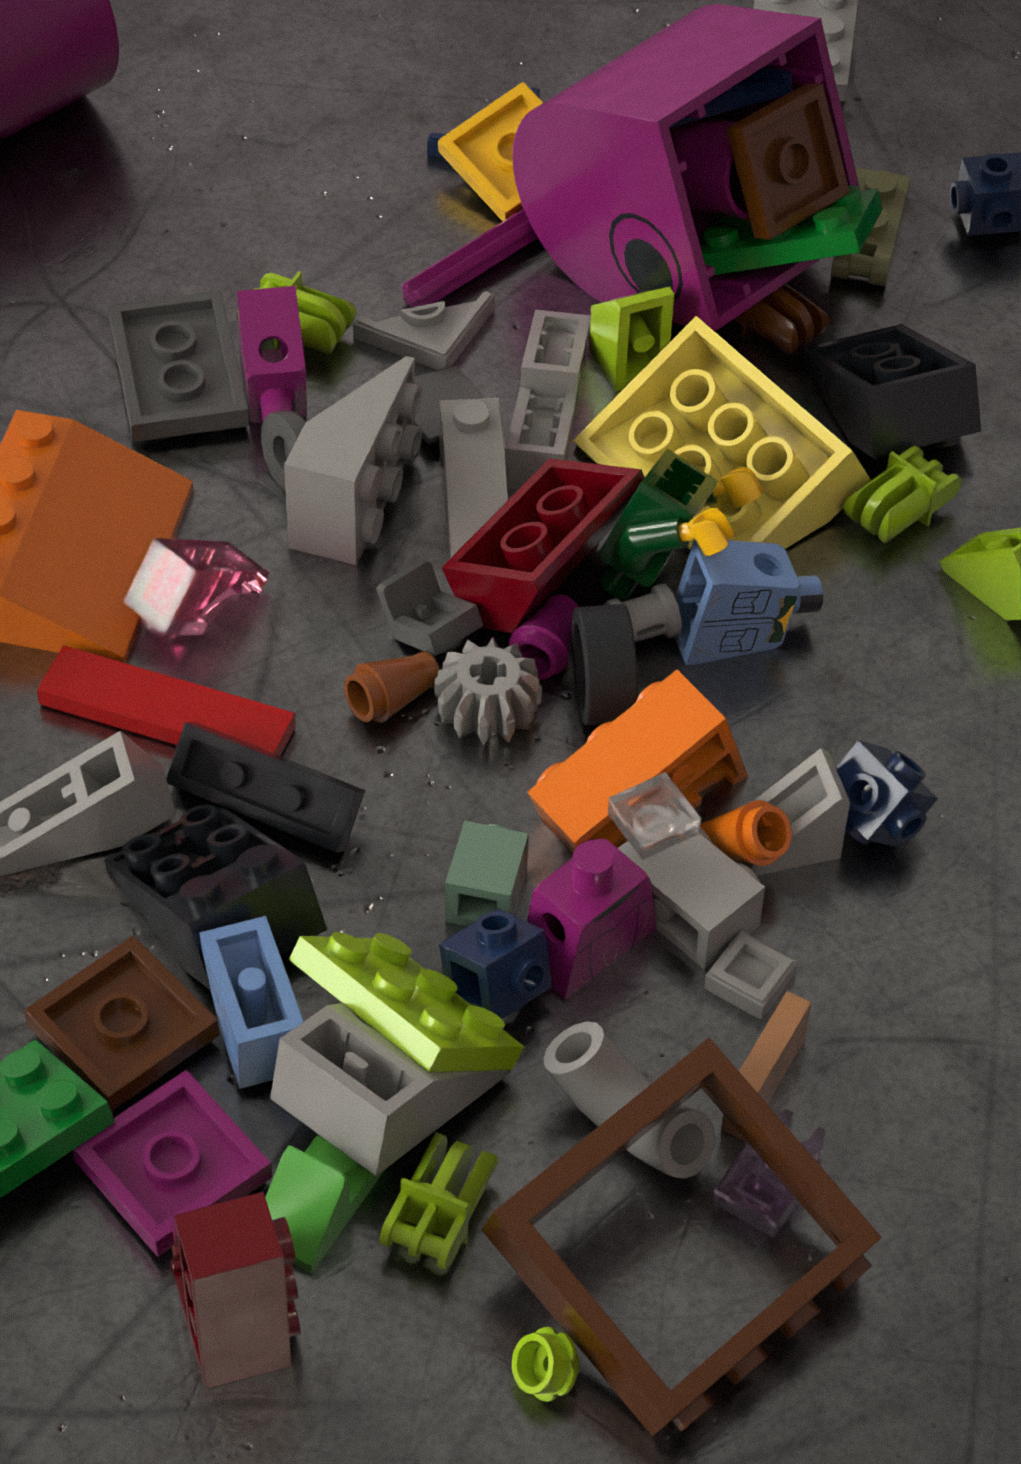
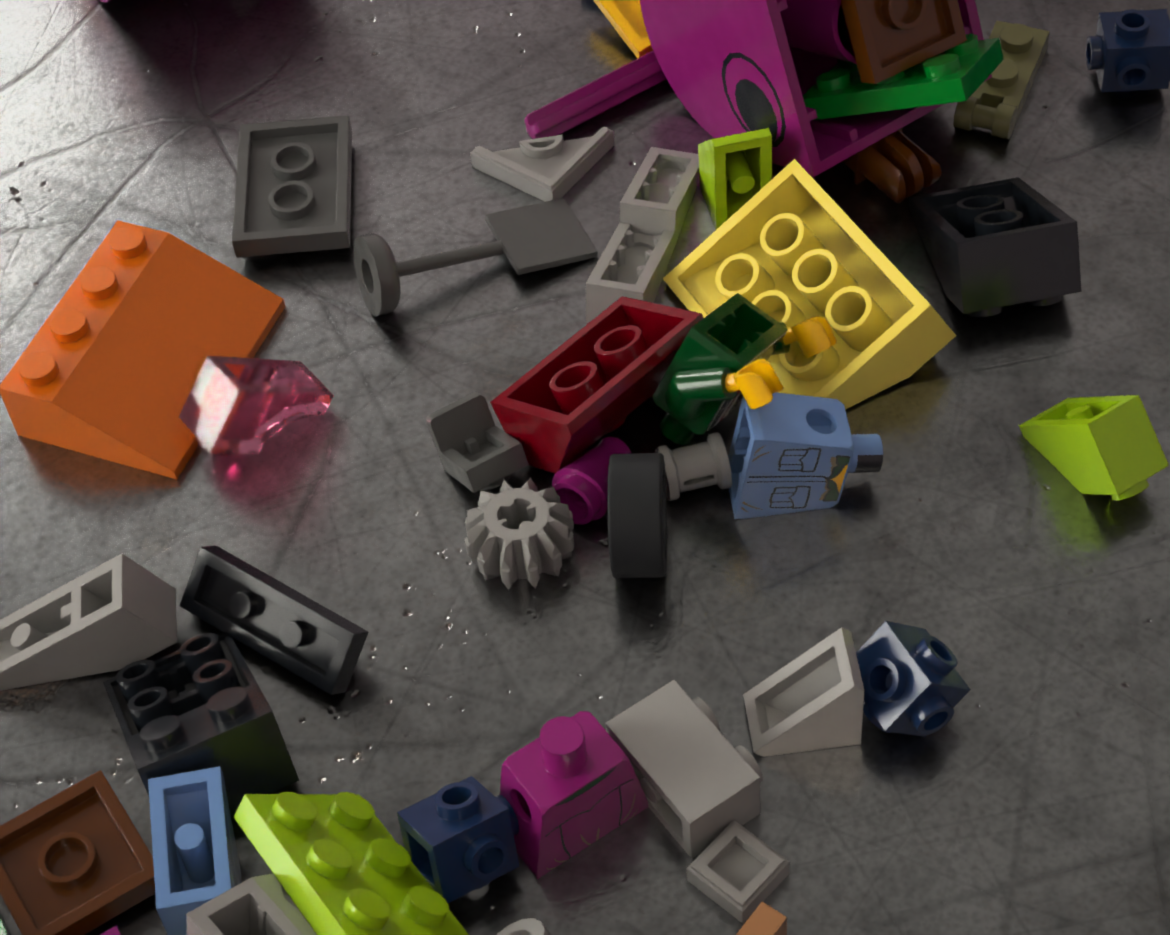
camera: 15 degrees right, 0 degrees up
red tile [37,645,296,756] -> none
lime arm [236,271,357,354] -> none
magenta torso [237,286,307,423] -> none
light grey slope [284,356,422,566] -> none
dark orange cone [344,651,440,723] -> none
light grey slope [439,398,508,558] -> none
sand green brick [445,821,529,926] -> none
orange wedge [527,669,748,853] -> none
clear plate [608,772,701,860] -> none
orange cone [700,800,792,866] -> none
lime arm [843,446,962,544] -> none

